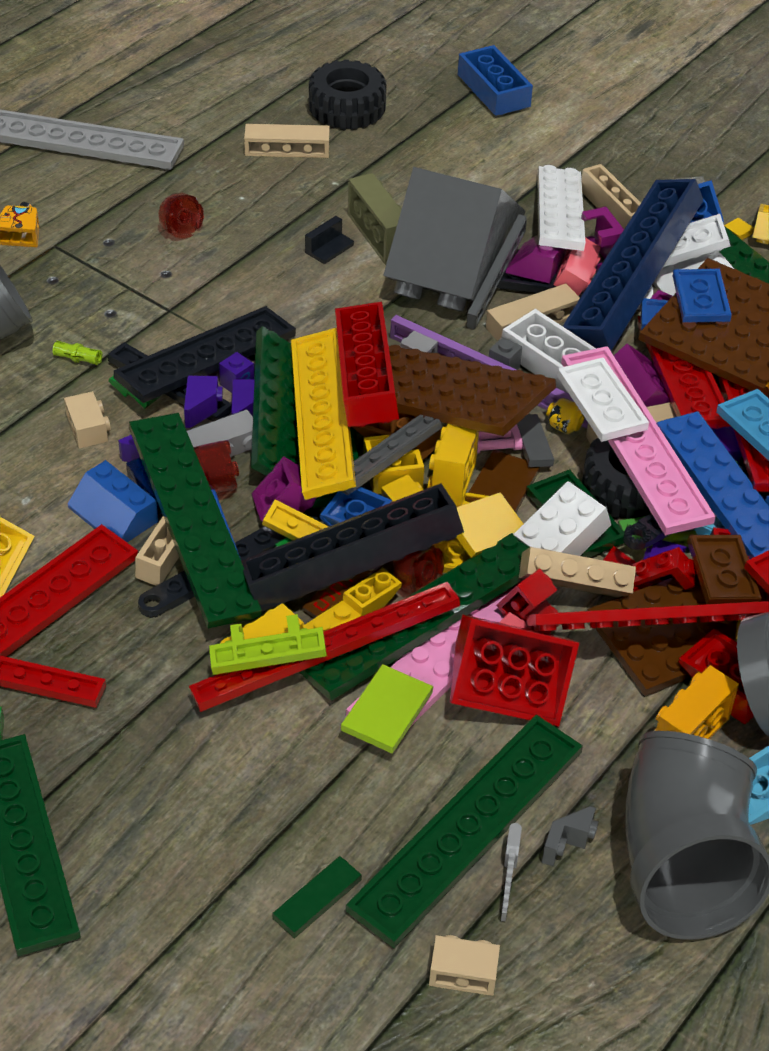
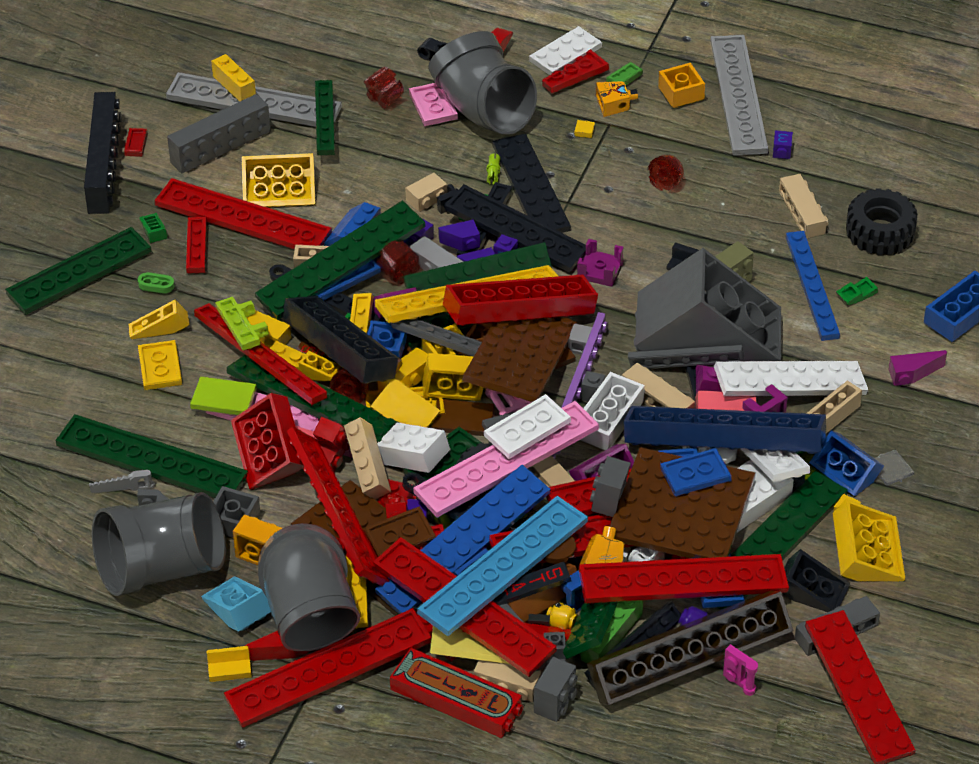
camera: 75 degrees right, 0 degrees up
dark green tile [272,856,362,939] -> none
tan brick [429,935,500,996] -> none
none -> yellow slope [128,300,189,339]
none -> bright green plate [138,272,175,293]
none -> yellow tile [138,340,182,390]
none -> dark grey brick [213,486,260,537]
none -> black bracket [437,184,458,214]
none -> black plate [492,133,571,233]
none -> yellow tile [574,120,595,138]
none -> magenta panel [577,239,624,287]
none -> dark grey brick [590,456,630,517]
none -> light orange brick [658,62,705,108]
none -> dark purple brick [773,130,793,159]
none -> blue plate [786,231,840,341]
none -> green slope [836,277,879,305]
none -> magenta slope [888,350,947,386]

